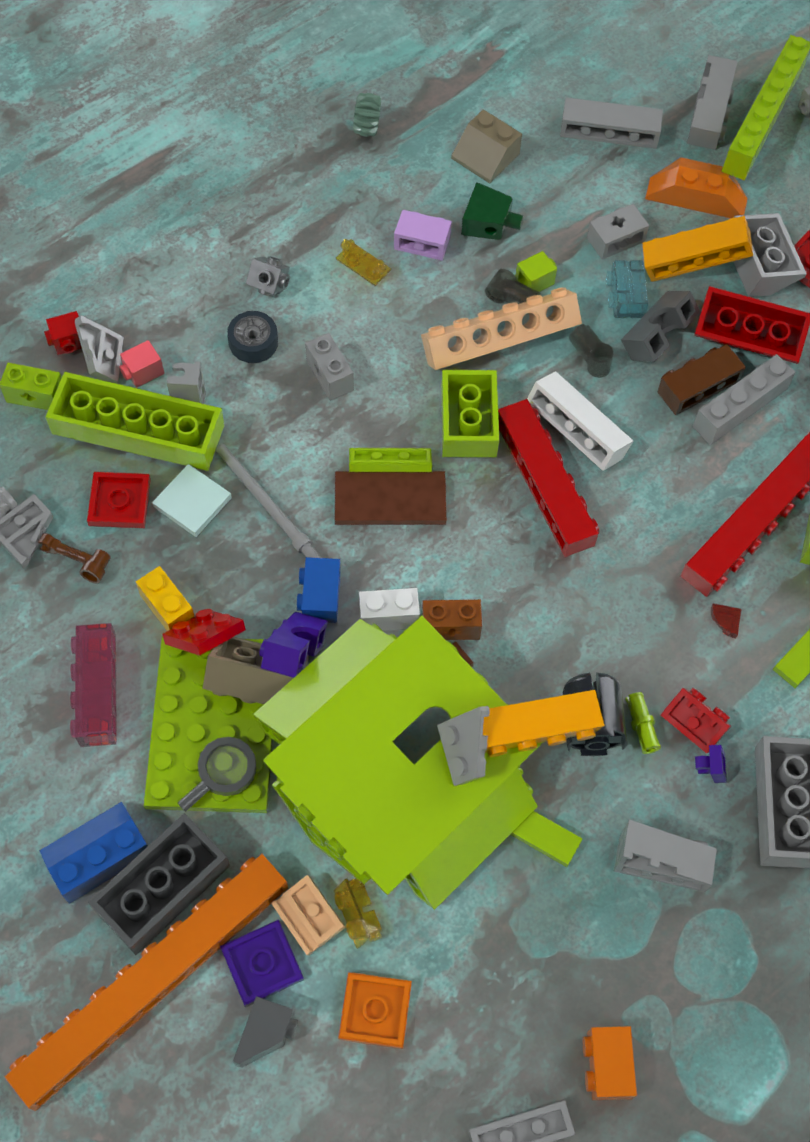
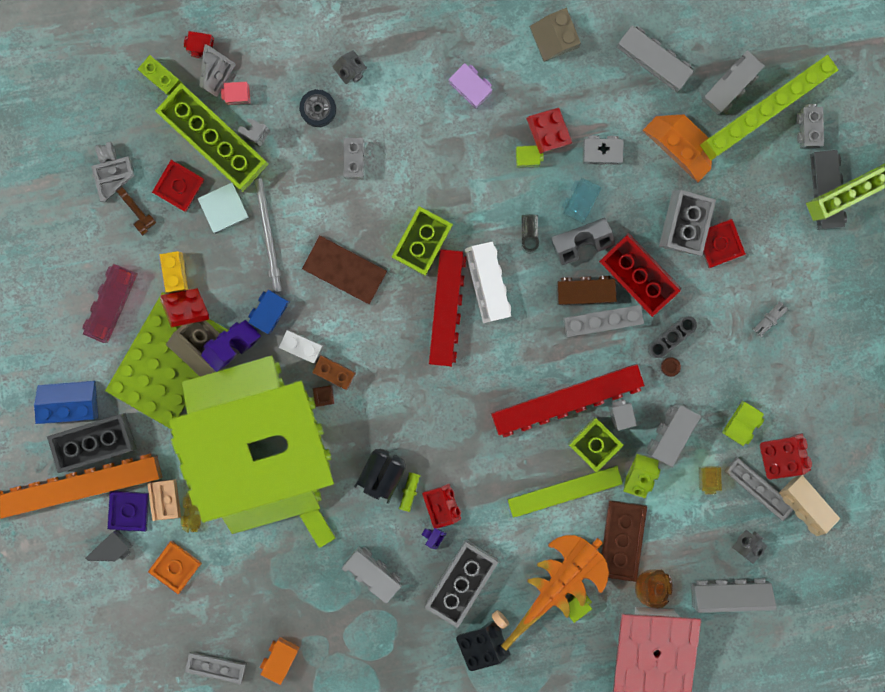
camera: 30 degrees right, 25 degrees up
piece [178,737,257,812] -> none
clear yellow hinge [336,239,391,286] -> none
lime tile [349,448,432,472] -> none
light nougat brick [421,287,582,370] -> none
light grey wing [437,706,490,786] -> none
dark green torso [461,182,524,240] -> none
light orange brick [483,690,604,757] -> none
clear smoke piece [485,269,541,314] -> none
light orange brick [642,216,754,282] -> none
clear red tile [711,603,741,639] -> none
none -> red plate [526,107,572,154]

